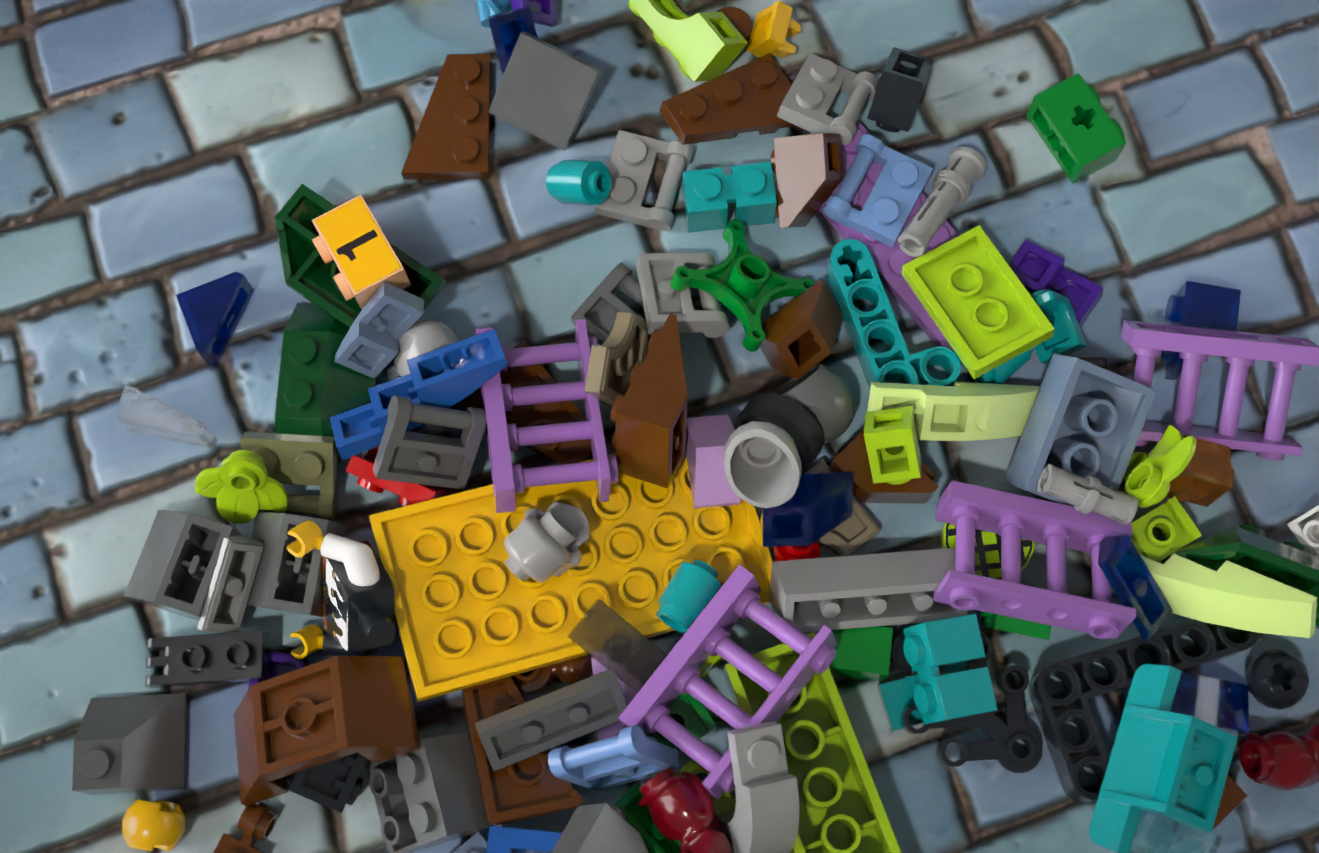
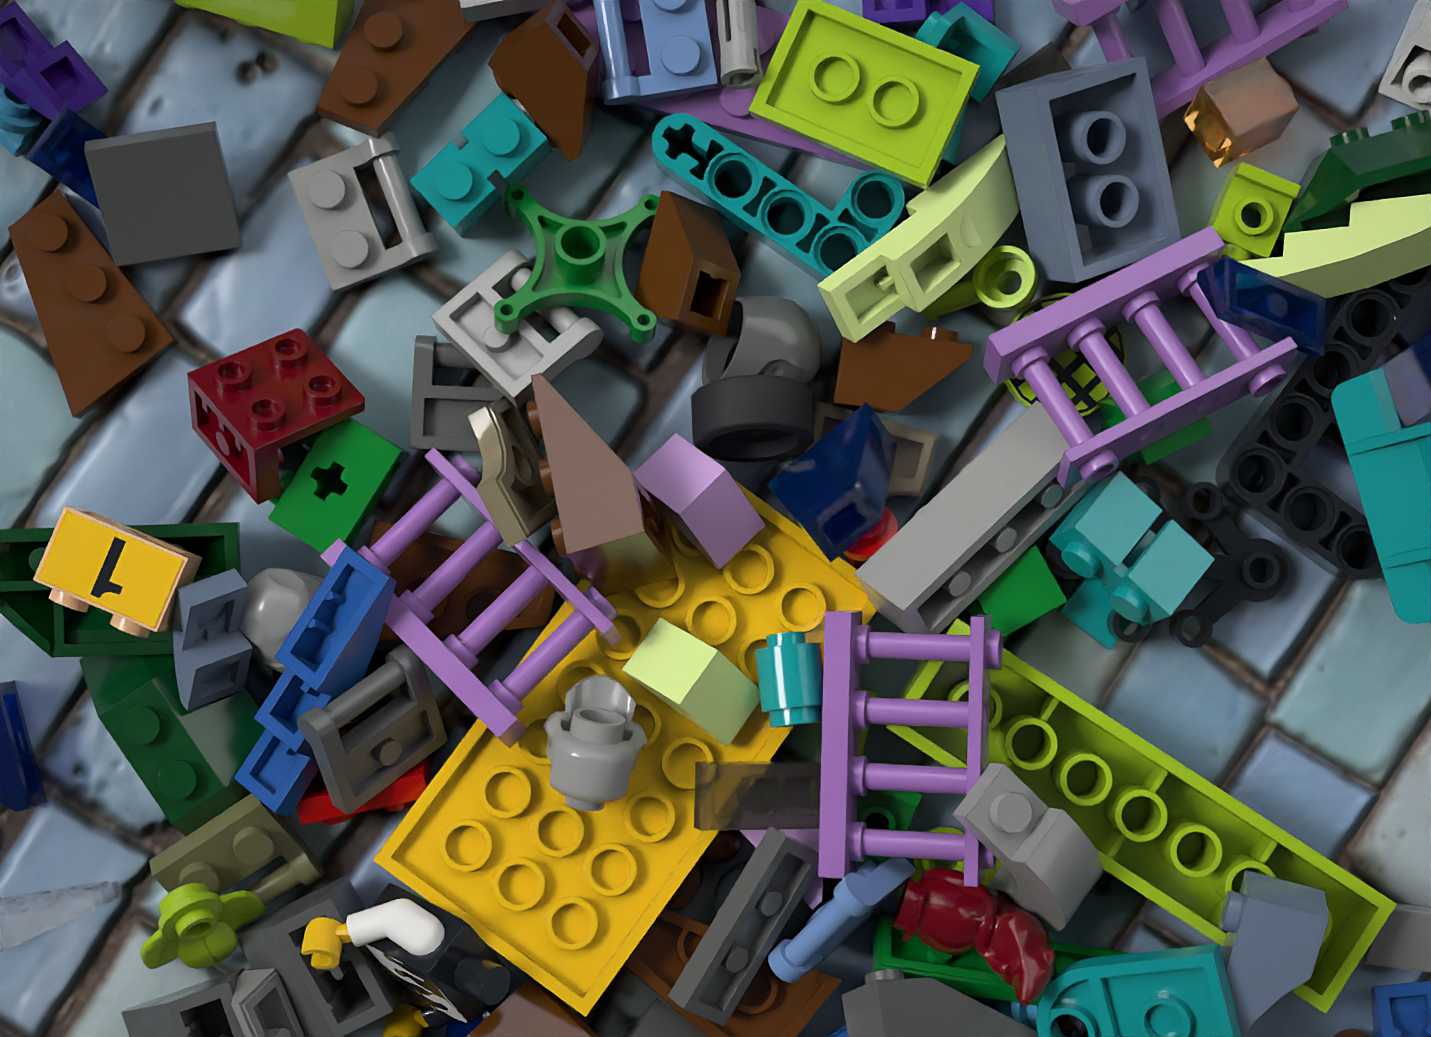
camera: 35 degrees left, 15 degrees up
teal brick [546,160,612,205] -> none
light grey hat [723,421,802,508] -> none
lime brick [864,406,921,485] -> none
light grey pin [1037,464,1138,526] -> none
lime plate [1124,425,1197,508] -> none
none -> dark red bracket [187,328,365,505]
none -> green brick [268,417,410,553]
none -> yellowish green slope [622,618,761,747]
none -> lime bar [922,246,1039,323]

